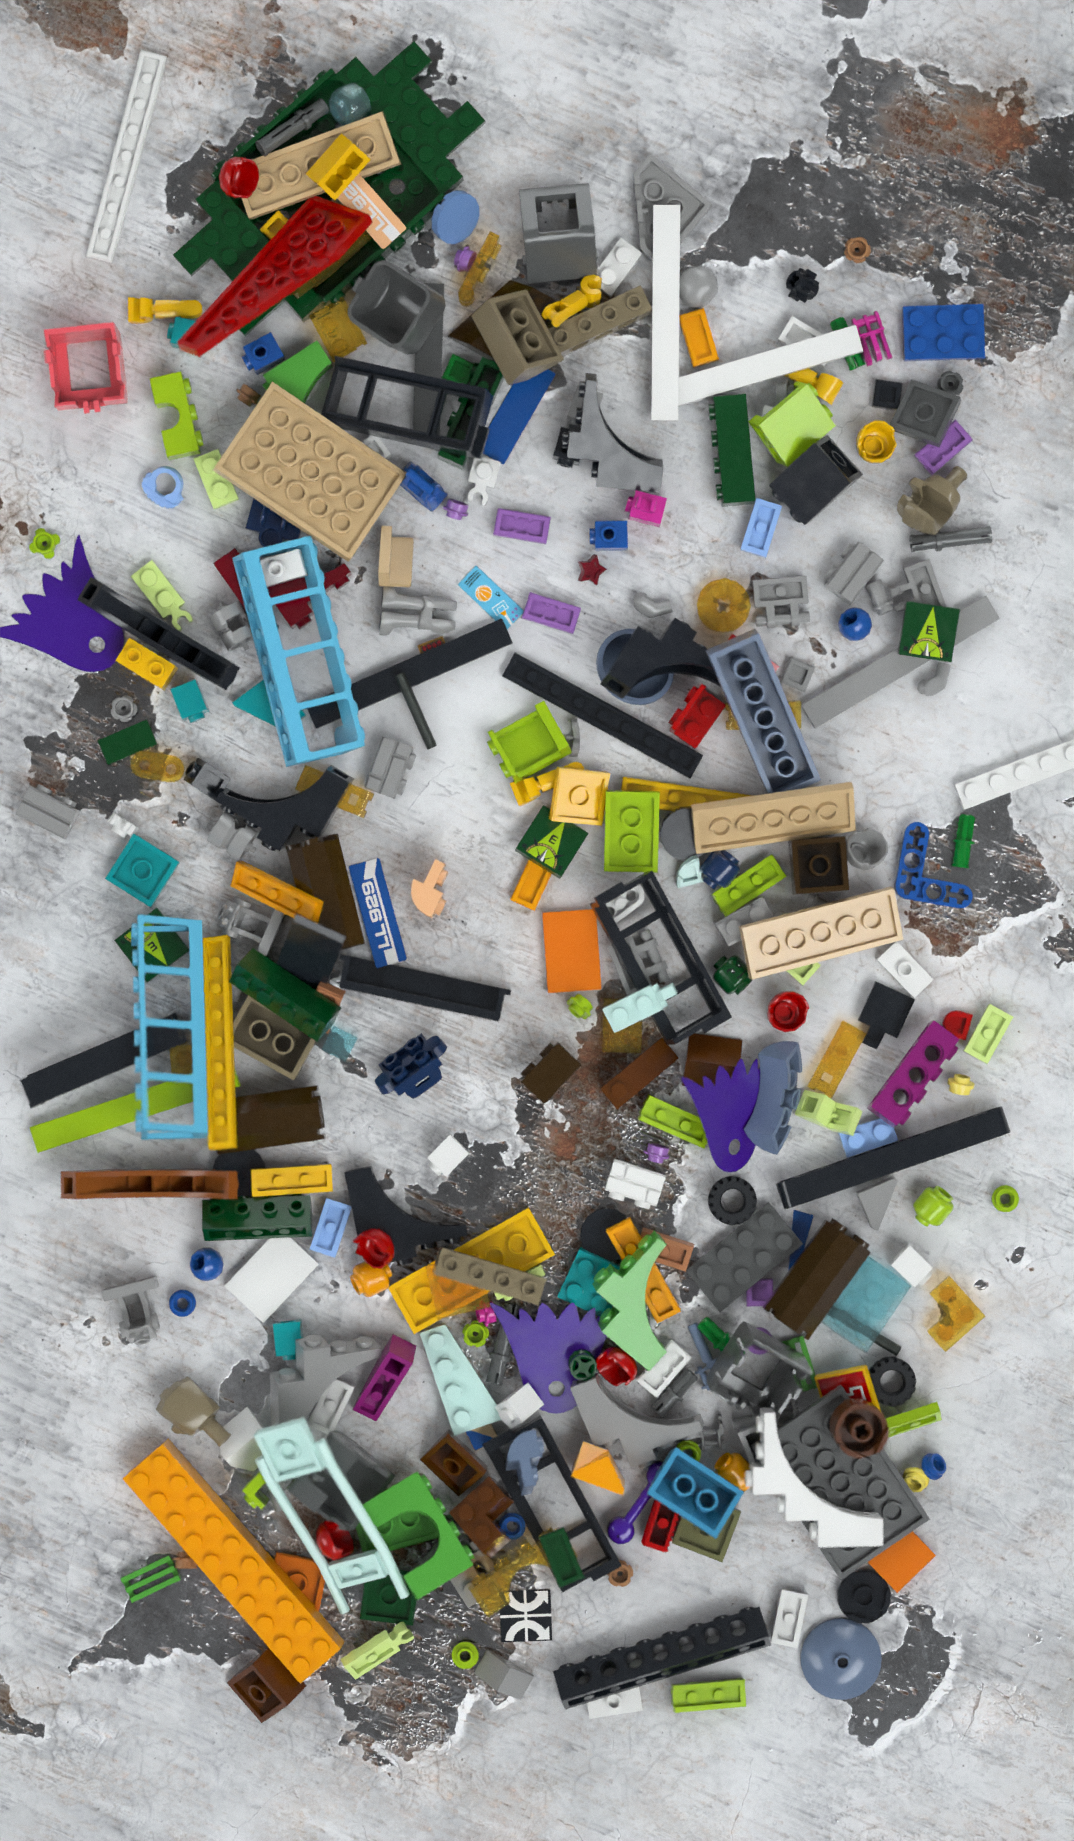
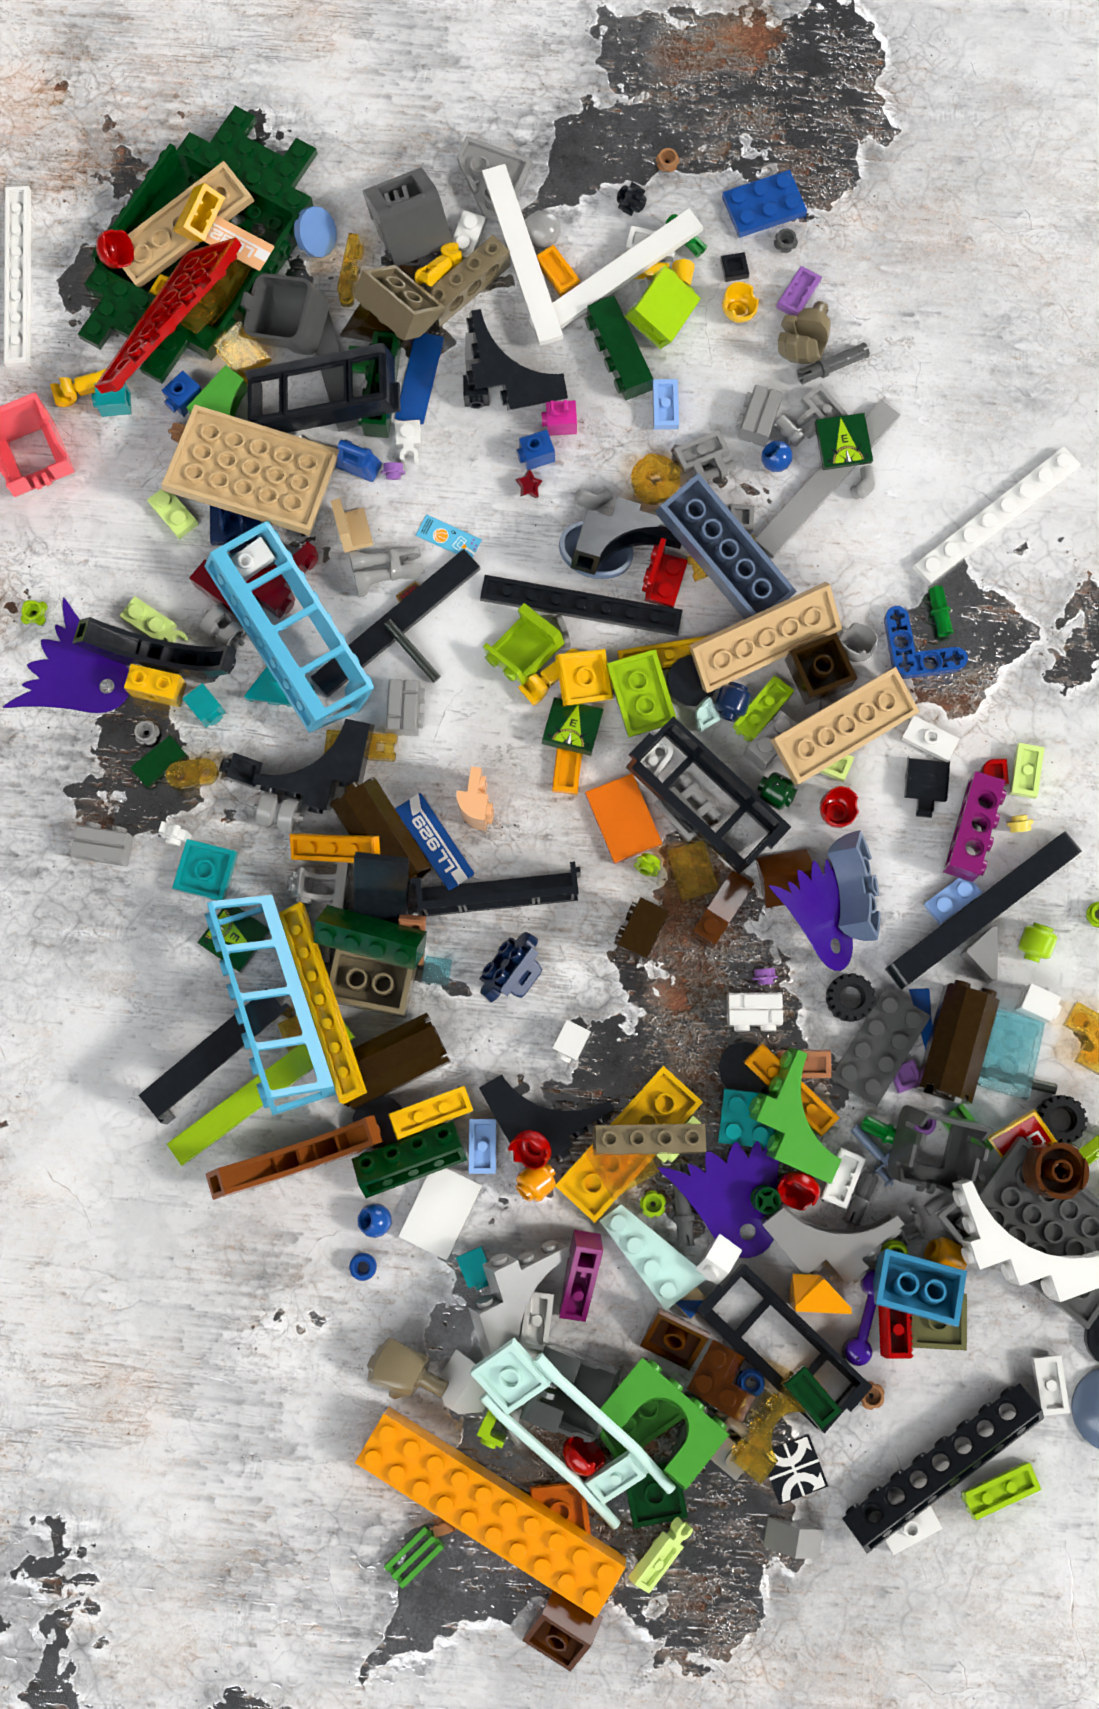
camera: 15 degrees left, 10 degrees down
light grey tile [101,1276,160,1345] -> none
light blue piece [141,466,184,509] -> none
lime arch [149,371,204,461] -> none
dark grey pin [255,98,329,157] -> none
clear light blue hair [329,83,371,126] -> none
lime plate [452,1641,479,1669] -> none
medium lavender plate [454,246,477,272] -> none
dark pink plate [475,1300,496,1327] -> none
medium lavender plate [493,508,551,544] -> none
sand blue brick [505,1430,544,1496] -> none
medium lavender plate [522,592,581,634] -> none
light aqua hinge [602,983,677,1033] -> none
lime hinge [637,1095,707,1149] -> none
black slope [769,435,863,525] -> none
yellowish green slope [795,1090,863,1136] -> none
clear yellow plate [807,1020,867,1099] -> none
dark pink arm [851,311,892,367] -> none
dark grey plate [890,379,961,448] -> none

